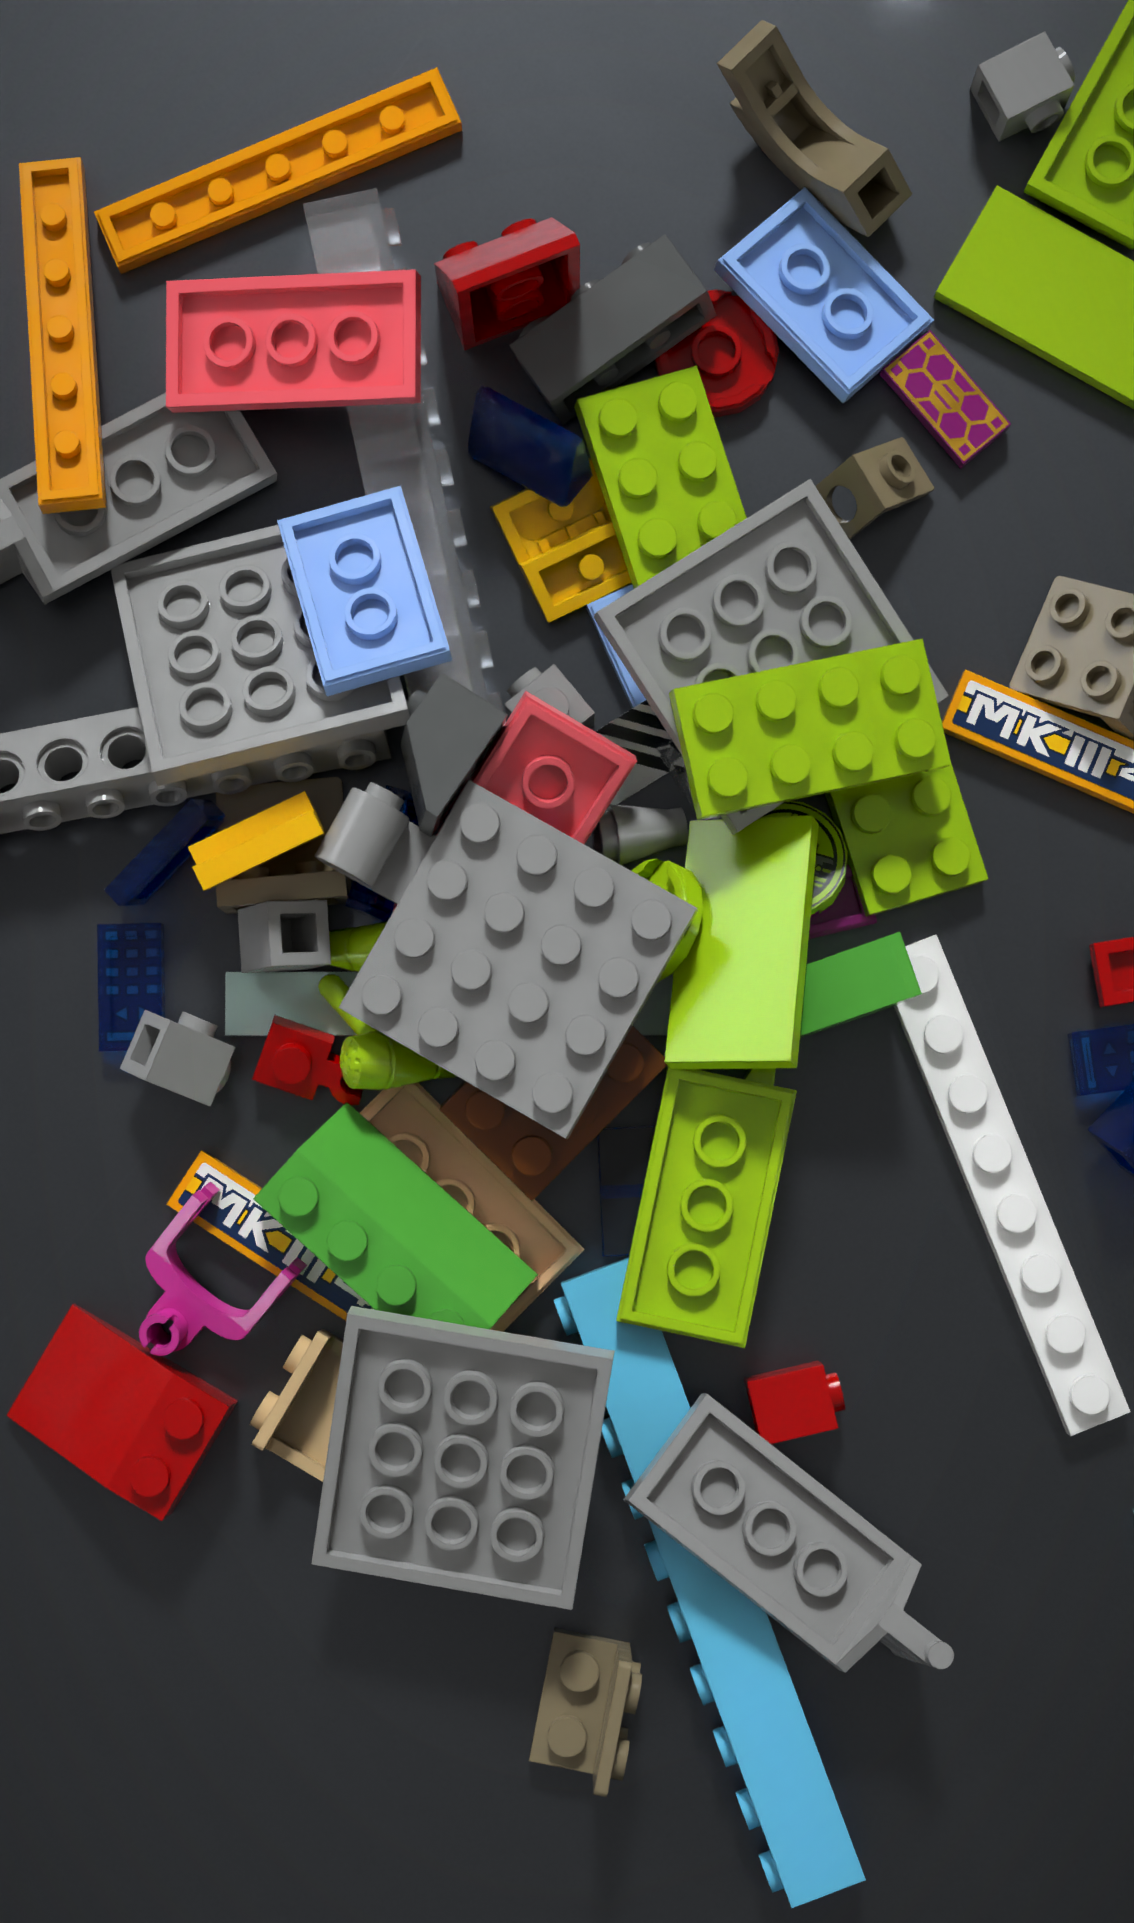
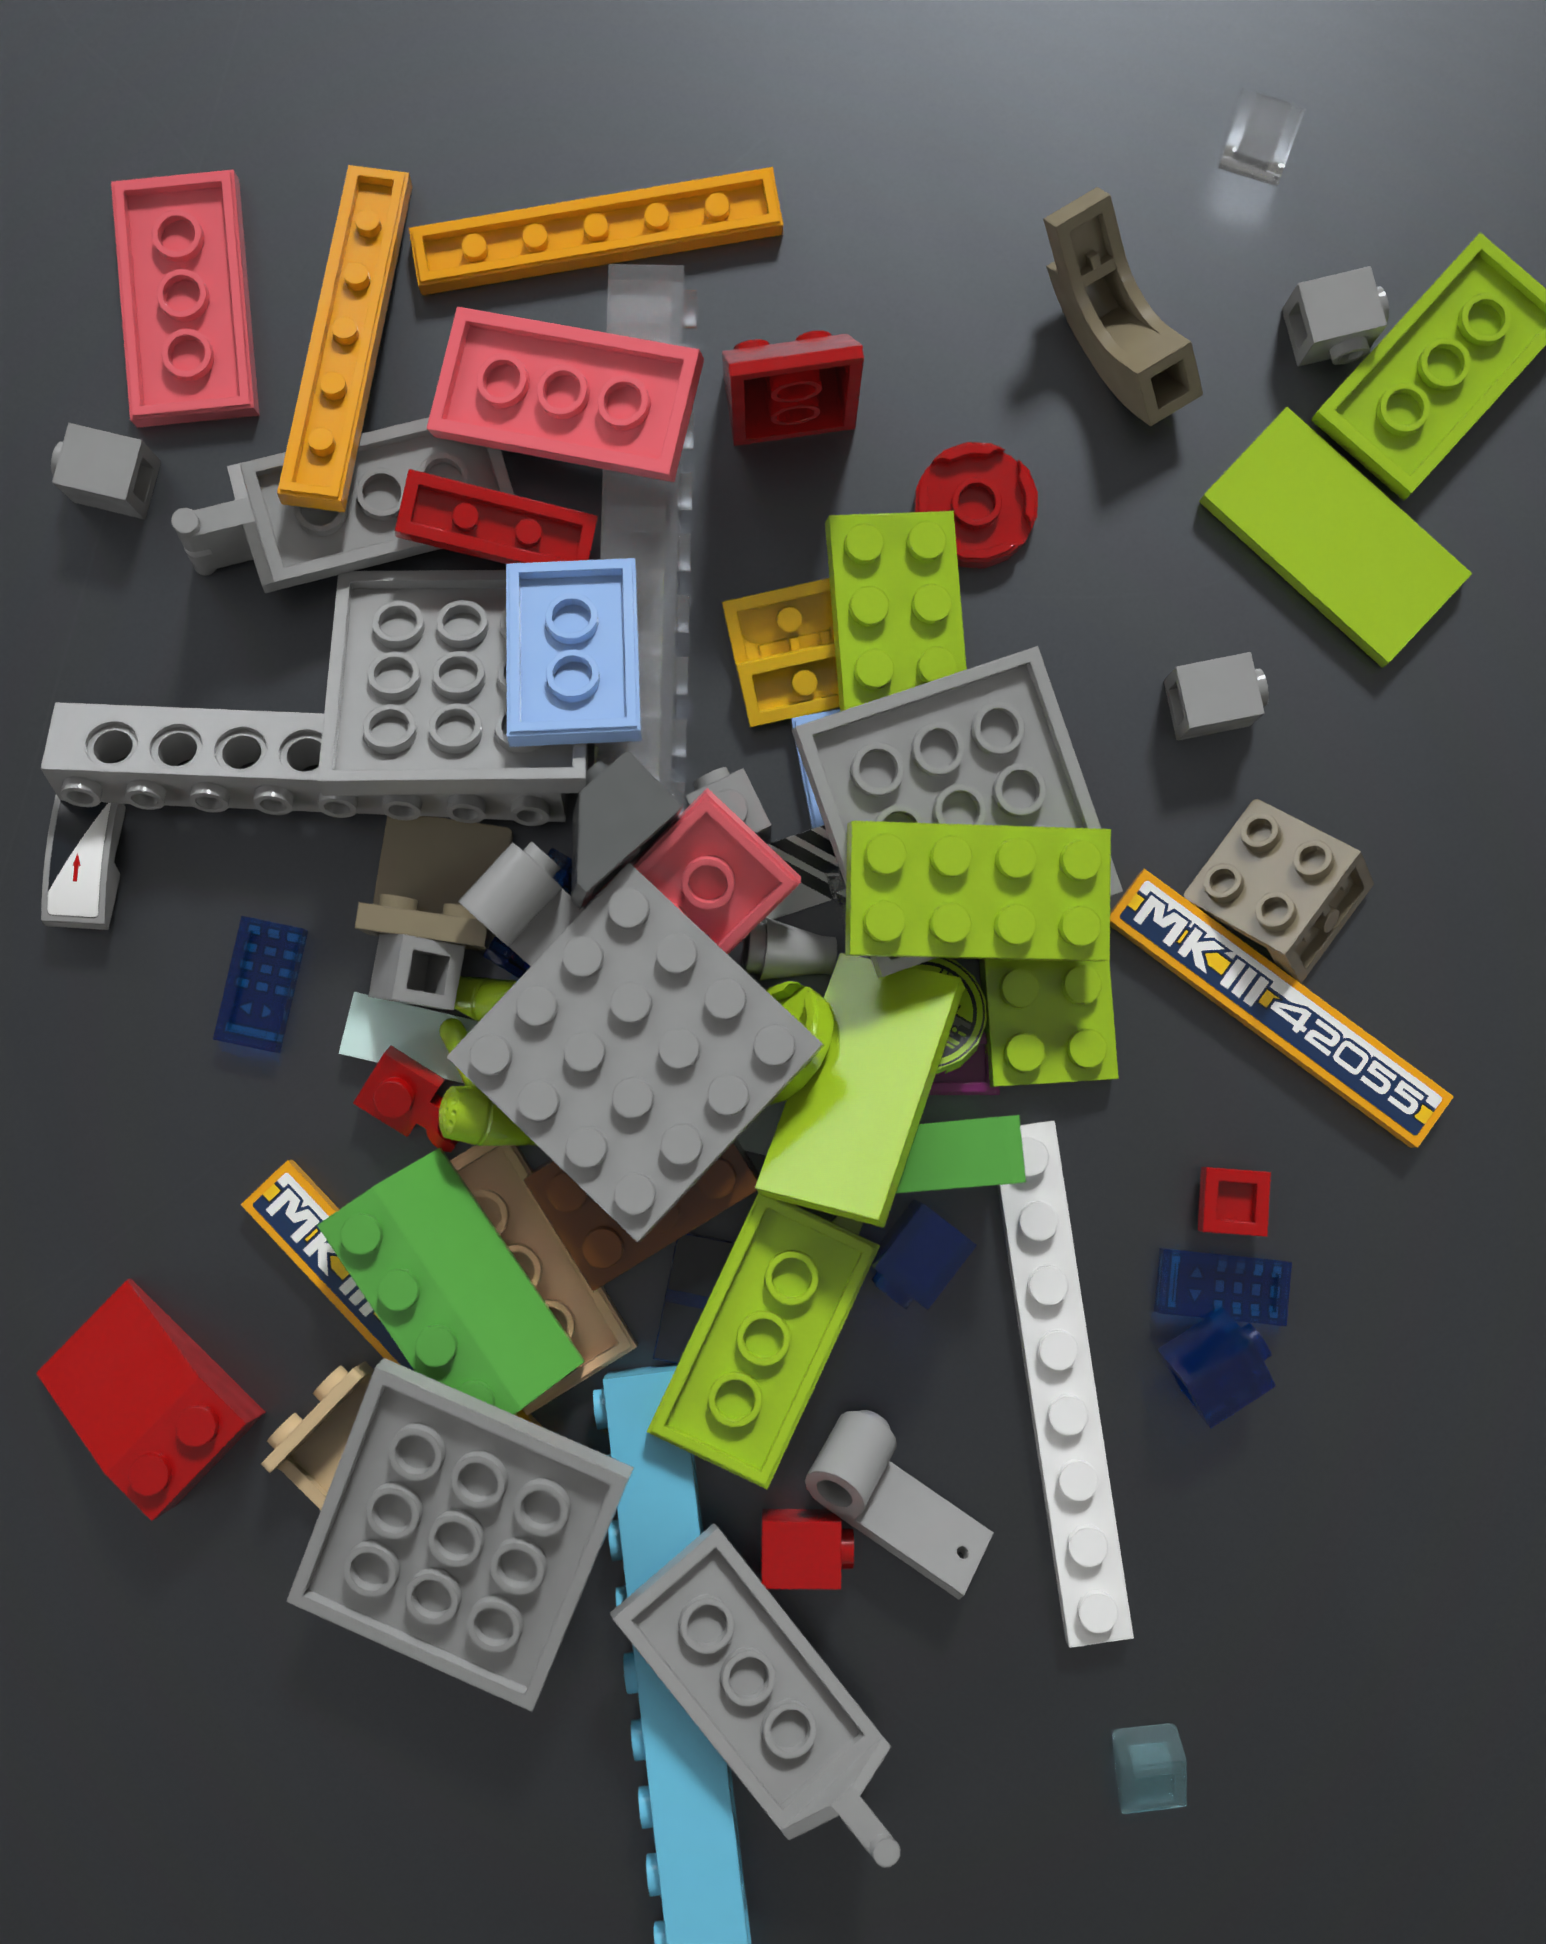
camera: 10 degrees right, 0 degrees up
clear blue tile [104,799,226,906] -> none
light grey brick [120,1010,235,1106] -> none
dark pink piece [139,1182,307,1356] -> none
yellow slope [188,791,324,891] -> none
clear blue slope [468,386,593,507] -> none
dark grey brick [509,234,717,425] -> none
dark tan bracket [529,1628,642,1797] -> none
light blue tile [714,187,934,404] -> none
dark tan bracket [816,437,934,540] -> none
magenta tile [880,330,1011,469] -> none
none -> red plate [395,469,598,564]
none -> light grey door [805,1410,994,1600]
none -> clear blue brick [871,1199,977,1310]
none -> light grey brick [1164,652,1269,741]

